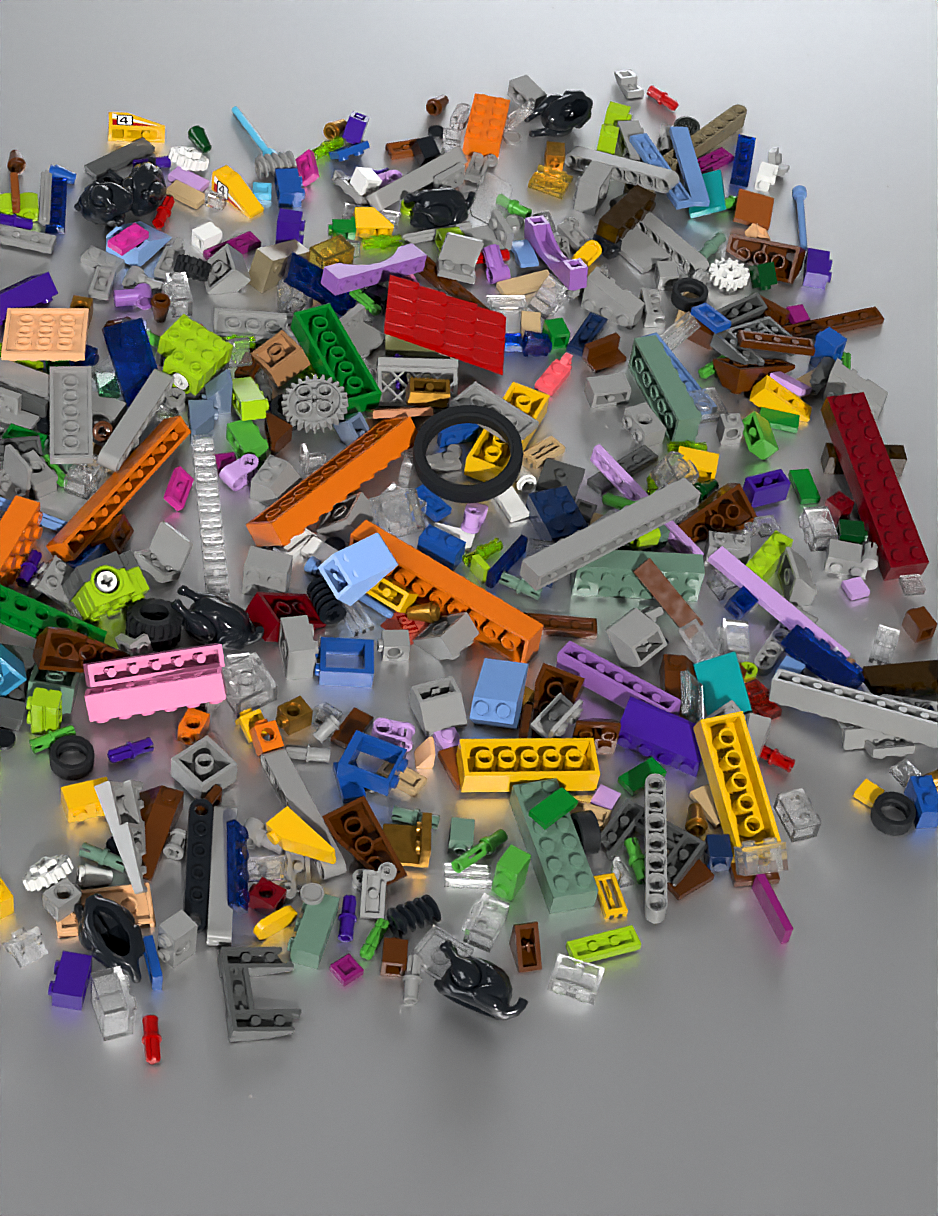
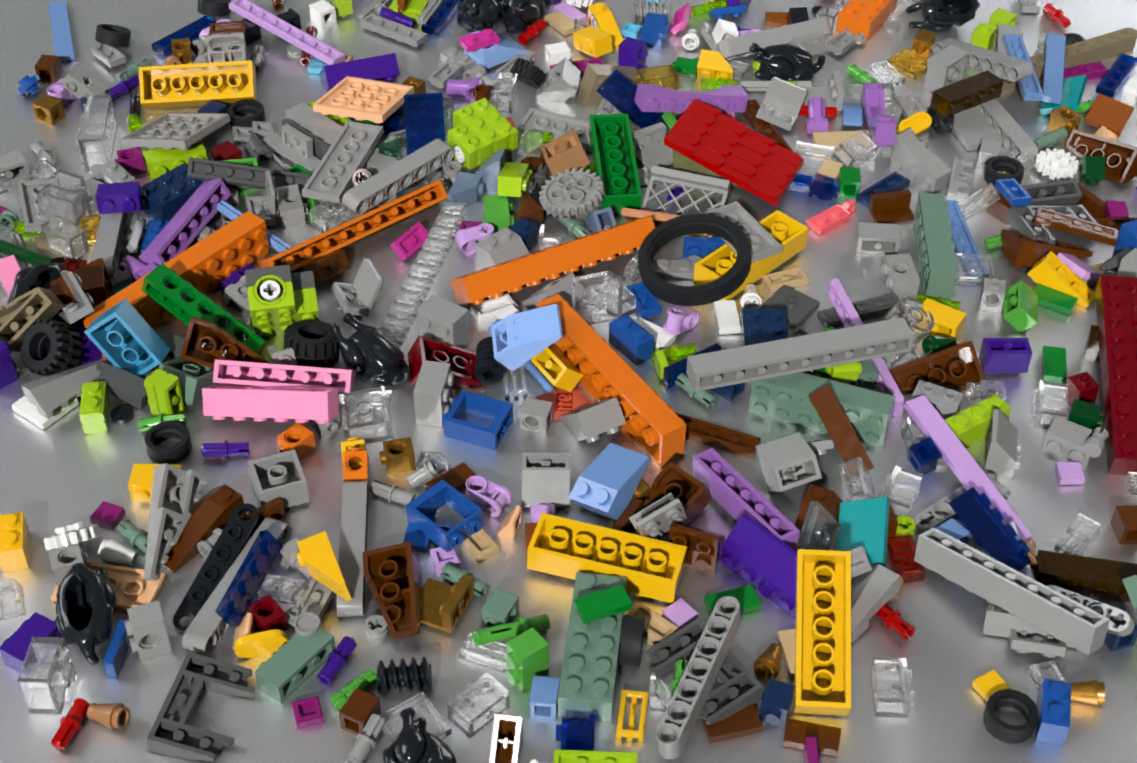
camera: 30 degrees right, 5 degrees down
light grey hinge [360,862,397,919] -> none
pearl gold brick [406,377,451,407] -> none
pearl gold cone [407,602,440,623] -> none
clear piece [470,172,513,225] -> none
clear brick [734,837,789,876] -> none
none -> medium nougat cone [87,703,130,731]
none -> magenta tile [90,501,125,530]
none -> light nougat slope [232,613,255,650]
none -> lavender tile [430,547,460,573]
none -> dark blue brick [509,217,538,251]
none -> medium blue brick [529,675,560,721]
none -> clear blue brick [556,714,595,751]
none -> sand green pin [558,216,591,238]
none -> yellow brick [573,26,613,58]
none -> white cone [682,29,699,50]
none -> clear tile [870,60,906,88]
none -> pearl gold brick [1048,105,1081,135]

